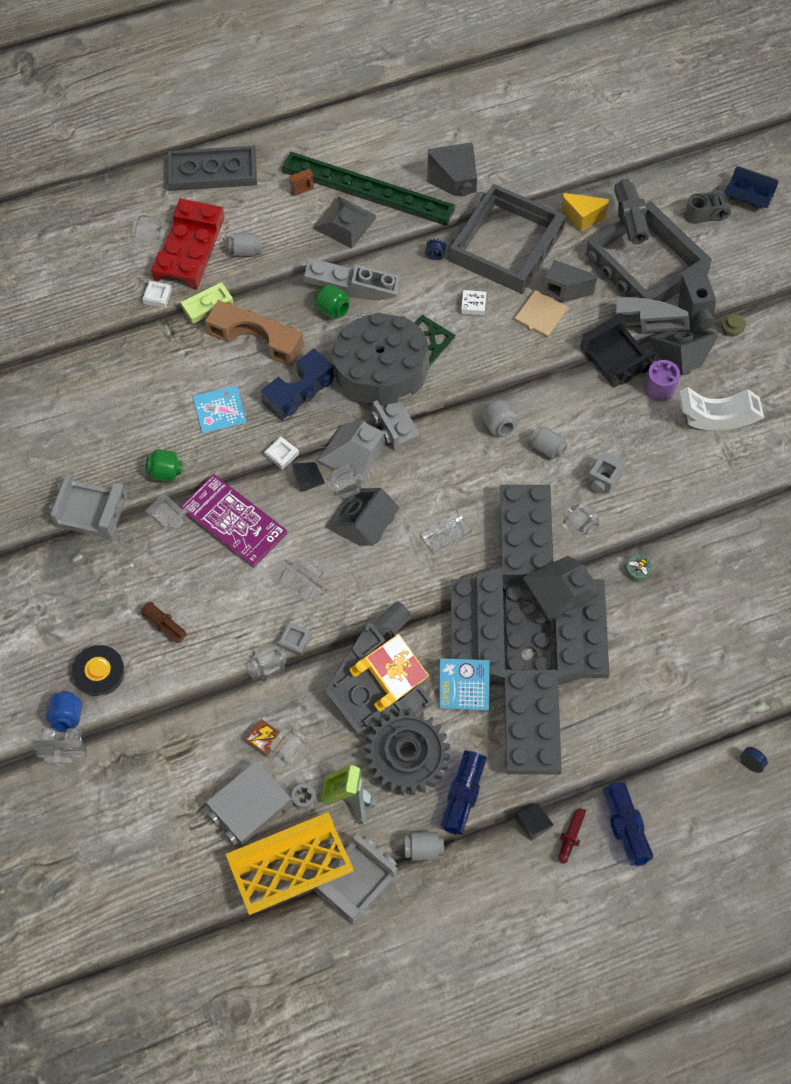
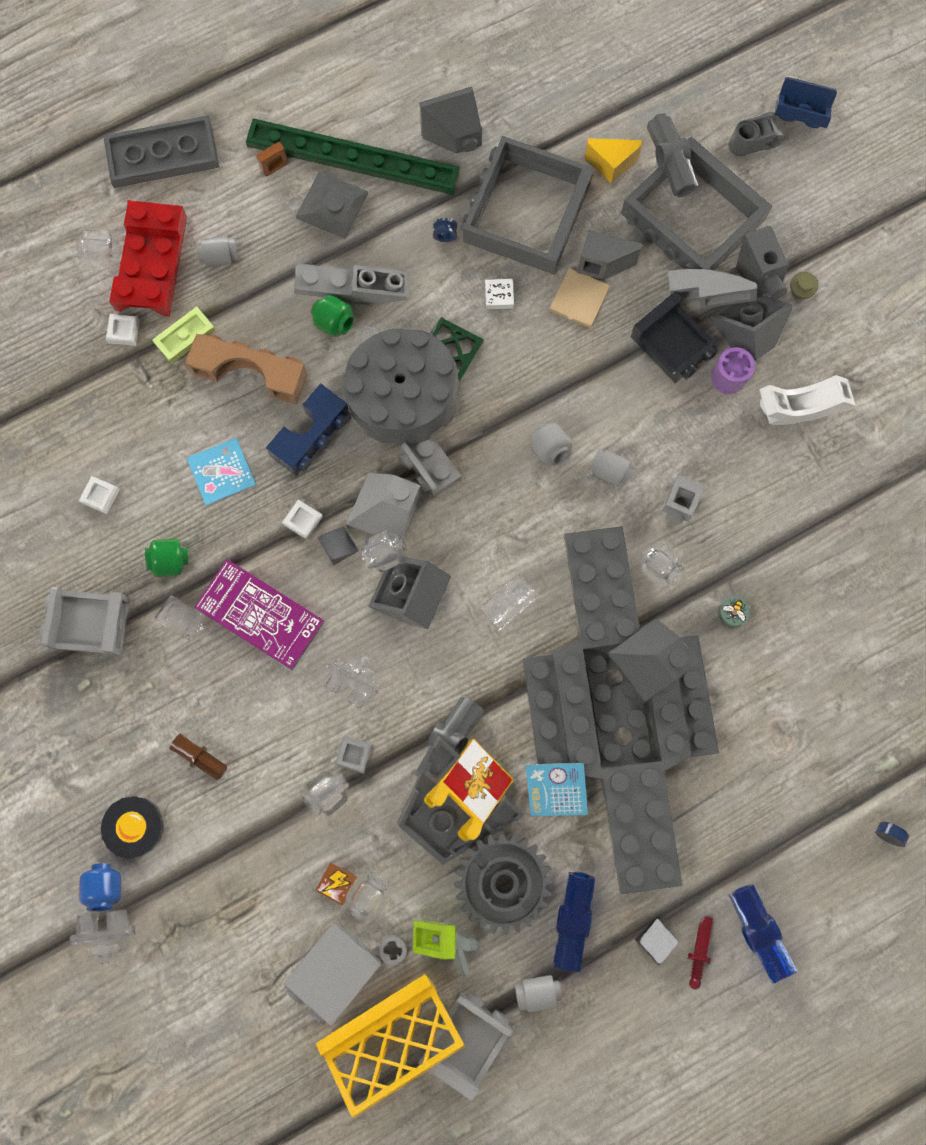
camera: 10 degrees left, 15 degrees up
none -> white tile [79,476,120,514]

